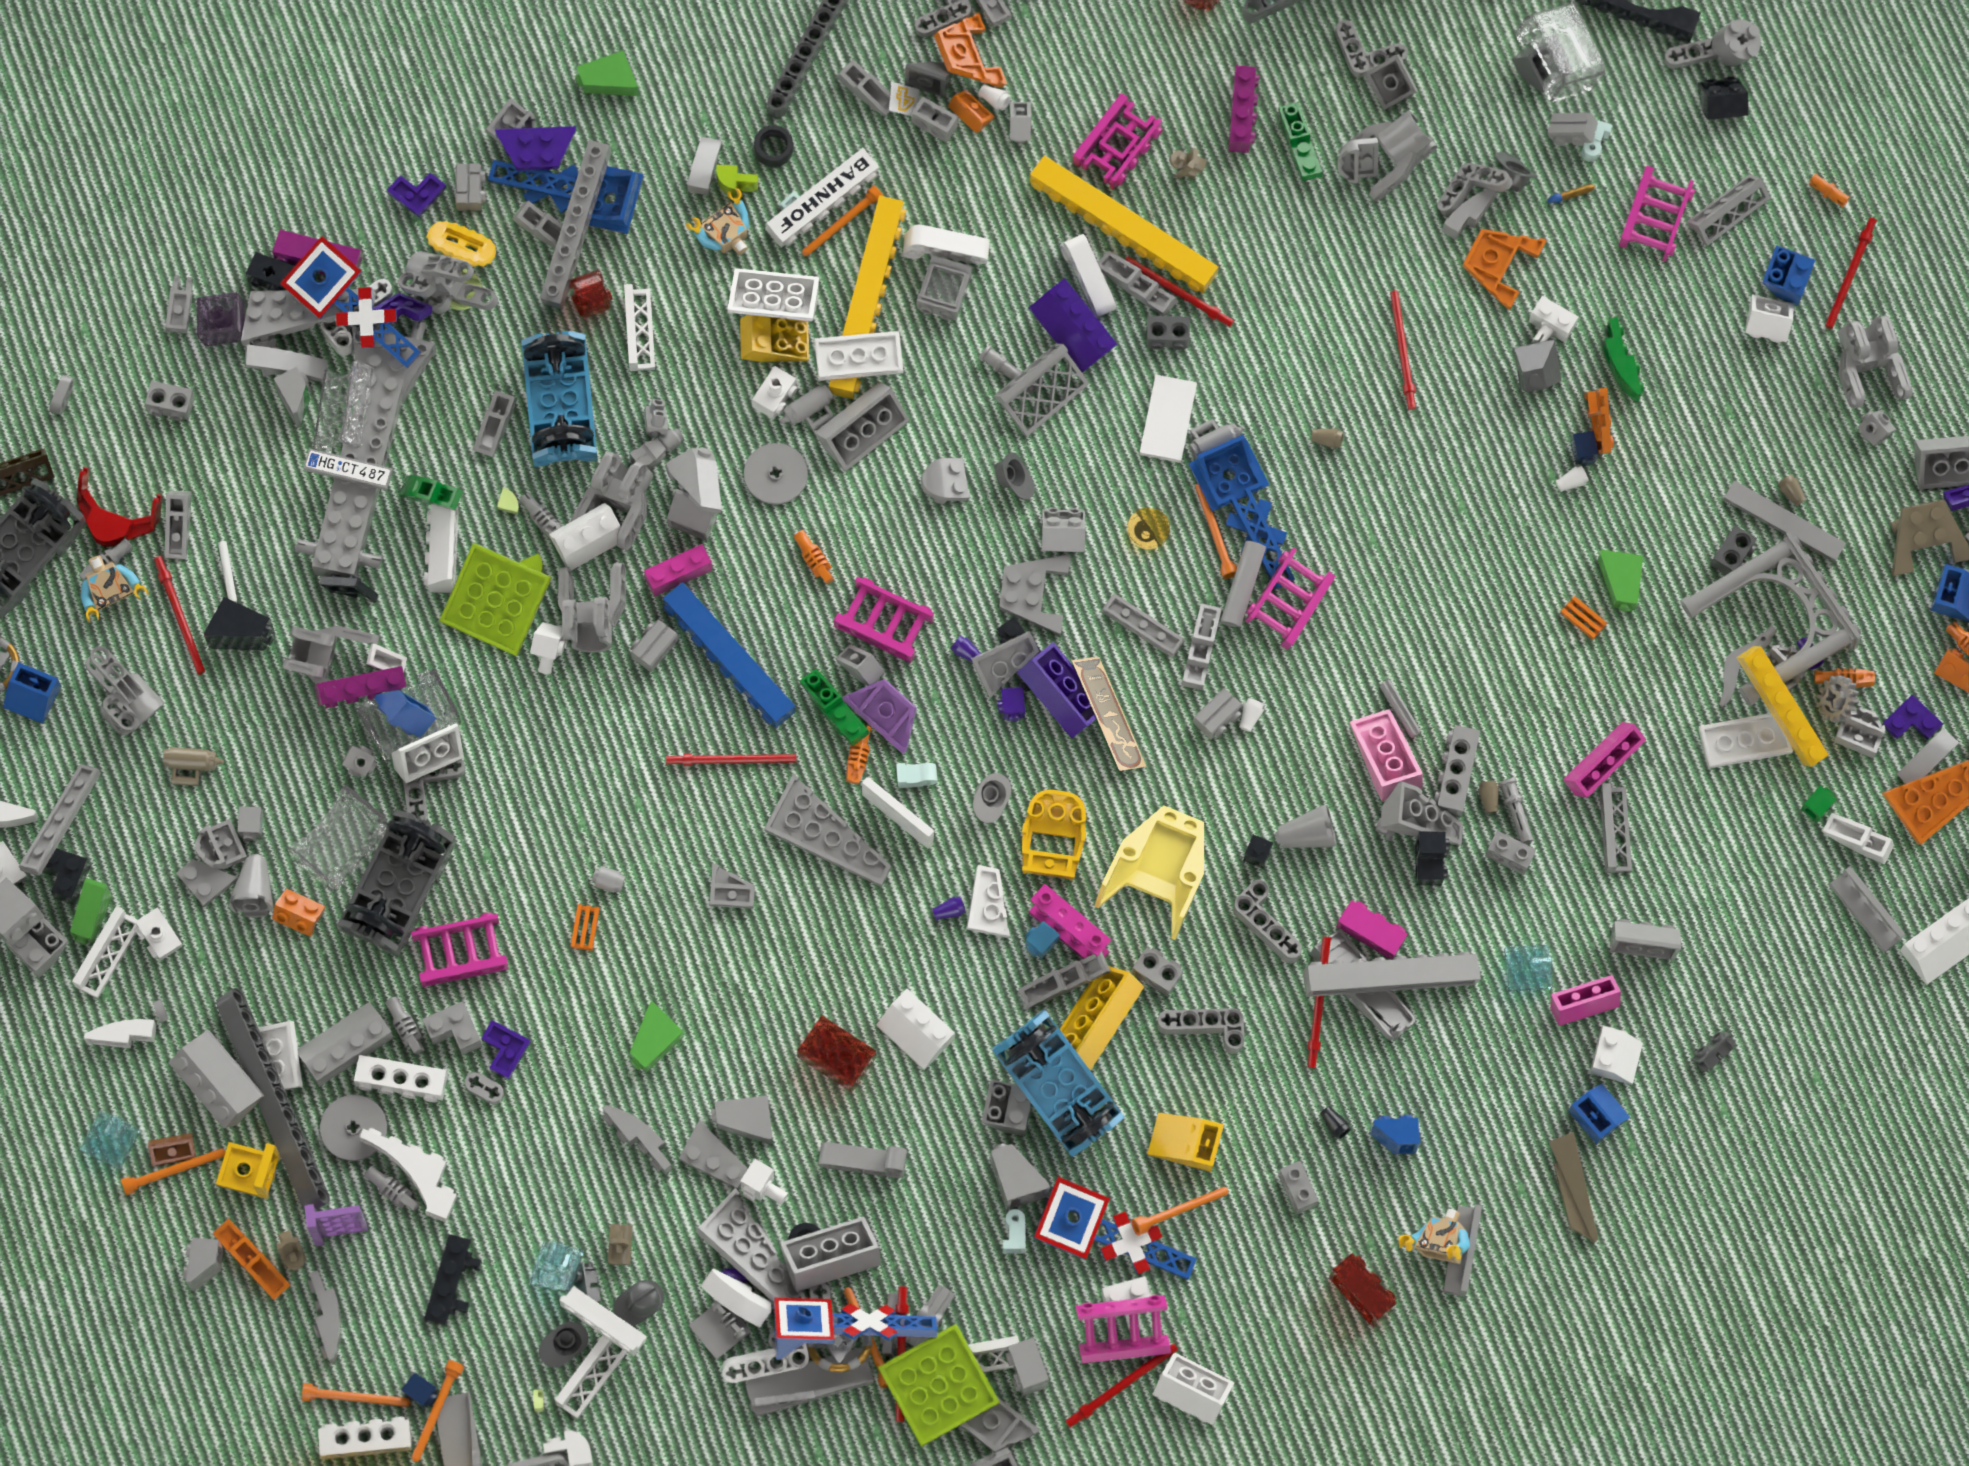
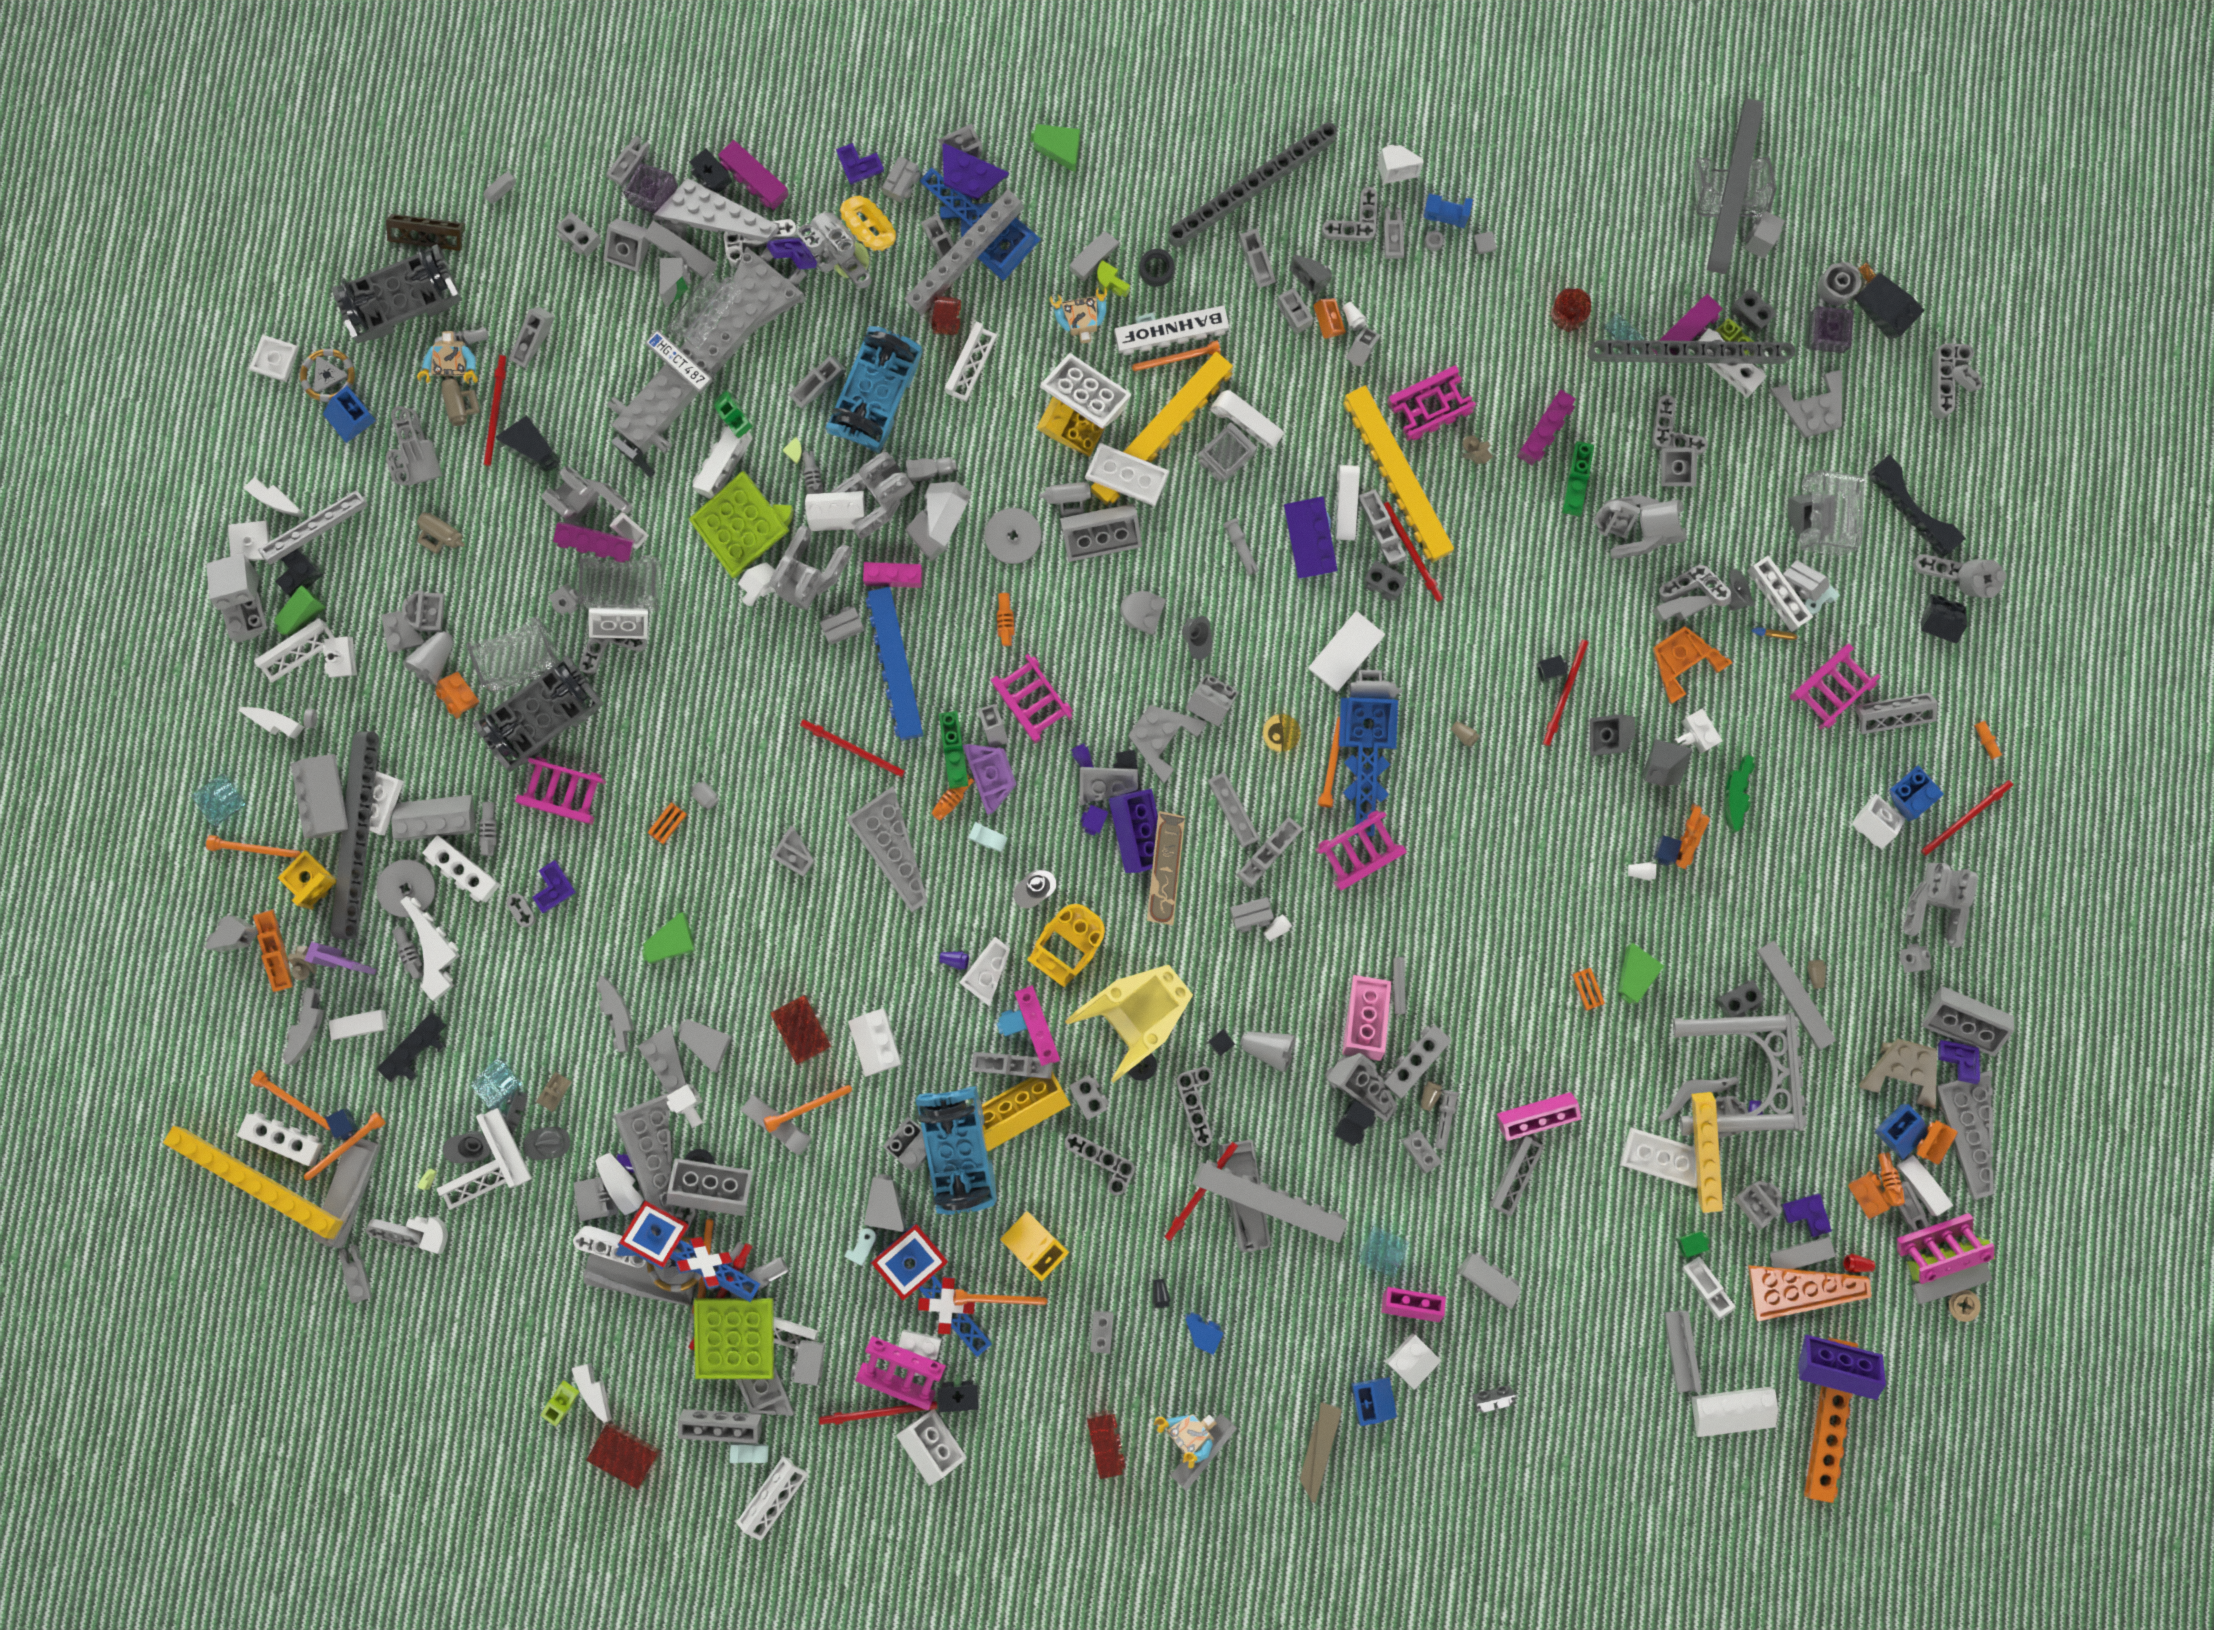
camera: 30 degrees right, 10 degrees up
red piece [77,466,162,547] -> none
dark orange slope [148,1133,196,1166] -> none
white bar [218,541,237,602] -> none
light grey brick [237,806,263,841] -> none
piece [280,236,422,368] -> none
blue slope [374,690,437,738] -> none
light grey brick [422,1001,482,1055] -> none
light grey hips [644,399,668,437] -> none
white brick [752,366,798,420] -> none
white tile [862,777,934,849] -> none
white sticker [889,82,919,116] -> none
orange wing [934,13,1007,88] -> none
light grey fence [993,344,1090,437] -> none
light grey brick [1220,541,1266,627] -> none
dark pink brick [1336,900,1408,960] -> none
orange hinge [1814,668,1875,688] -> none
light grey gear [1816,675,1859,723] -> none
none -> white slope [329,1010,388,1040]
none -> dark tan piece [441,375,480,426]
none -> light grey slope [603,218,650,272]
none -> orange piece [763,1085,852,1133]
none -> black brick [937,1380,980,1413]
none -> black gear [1128,1053,1157,1081]
none -> black brick [1536,655,1568,683]
none -> dark grey slope [1590,714,1635,756]
none -> white brick [1747,556,1813,632]

